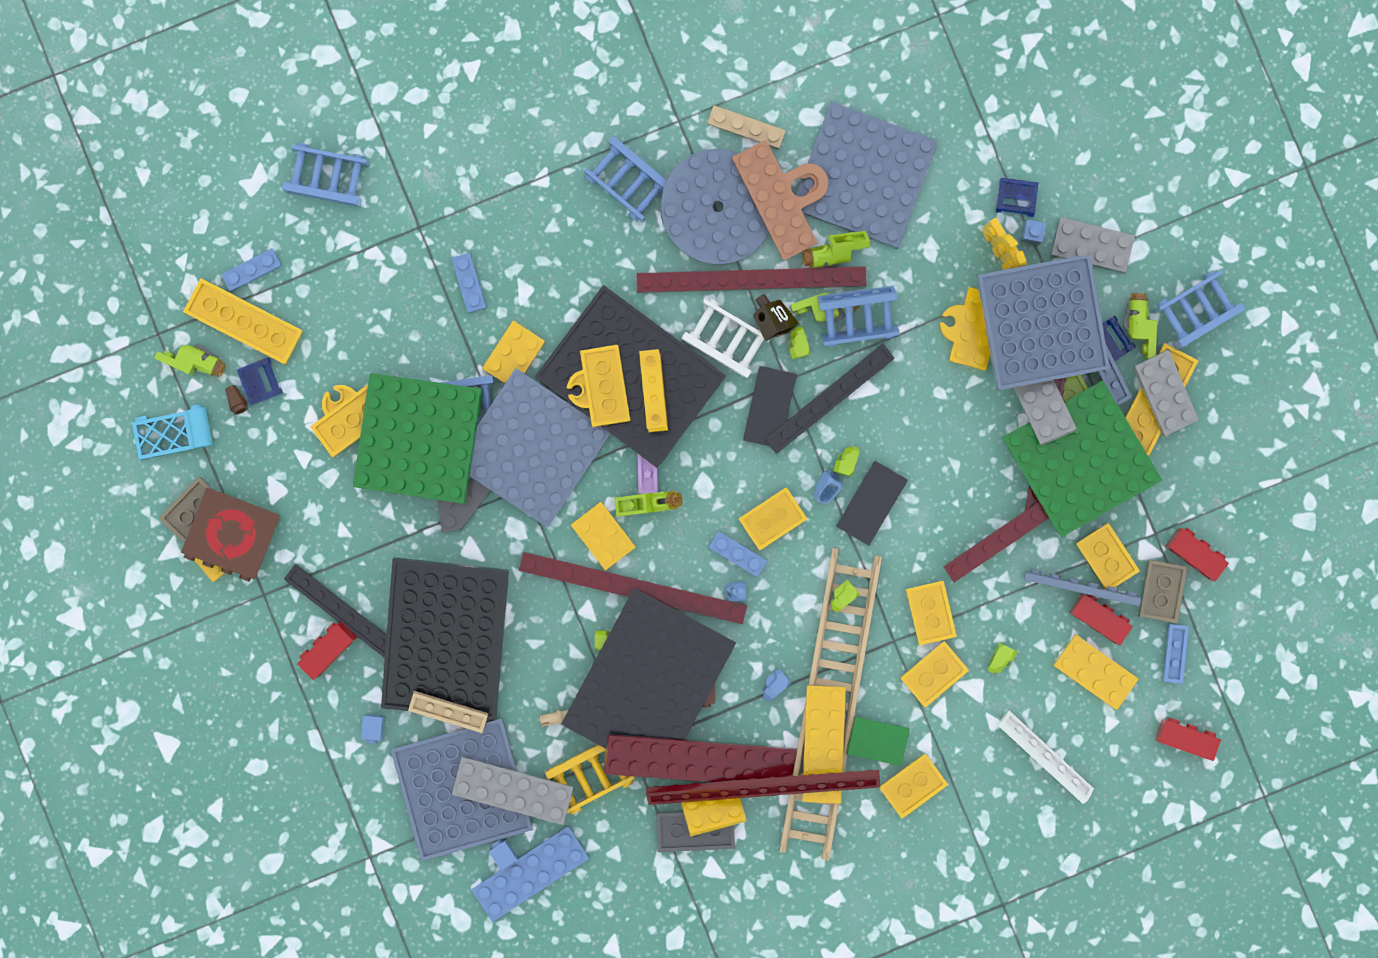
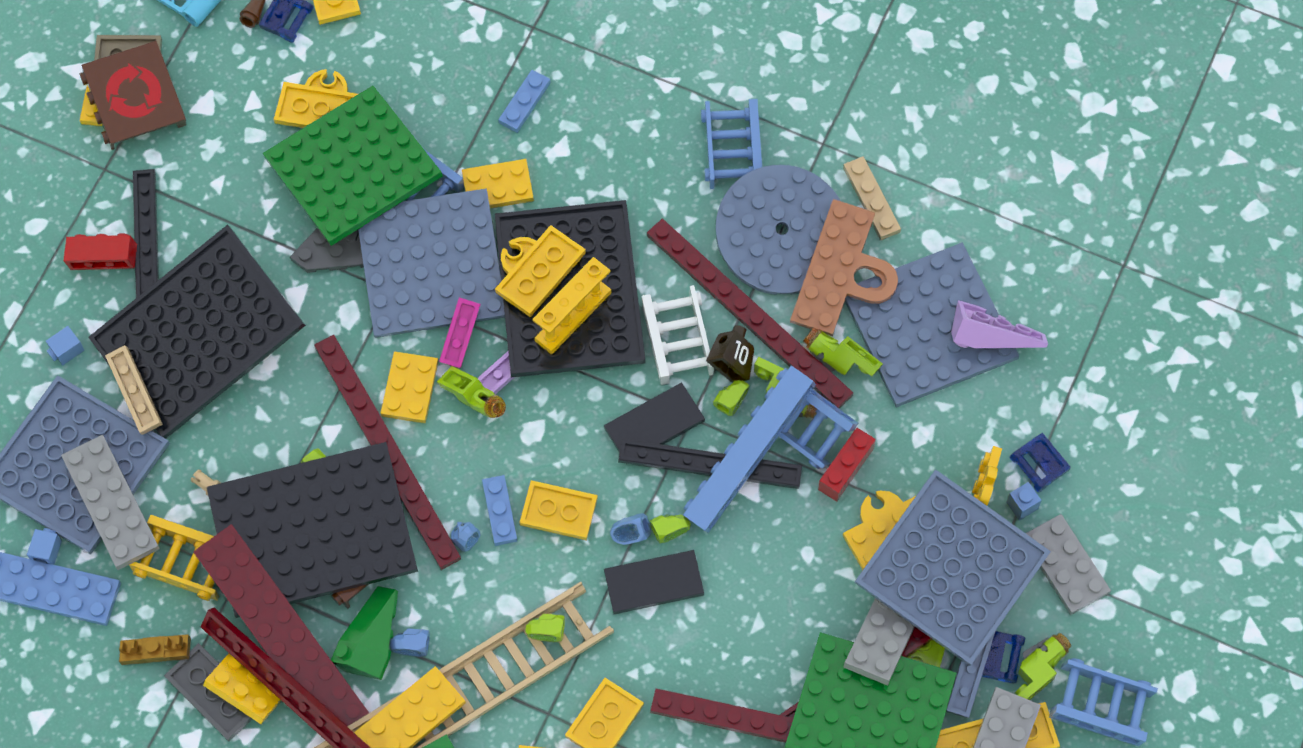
camera: 45 degrees right, 20 degrees down
none -> pearl gold plate [119,634,191,665]
none -> green wedge [331,586,398,680]
none -> dark pink plate [439,297,481,369]
none -> medium blue brick [683,366,816,533]
none -> red brick [818,428,876,502]
none -> lavender wedge [951,300,1048,348]

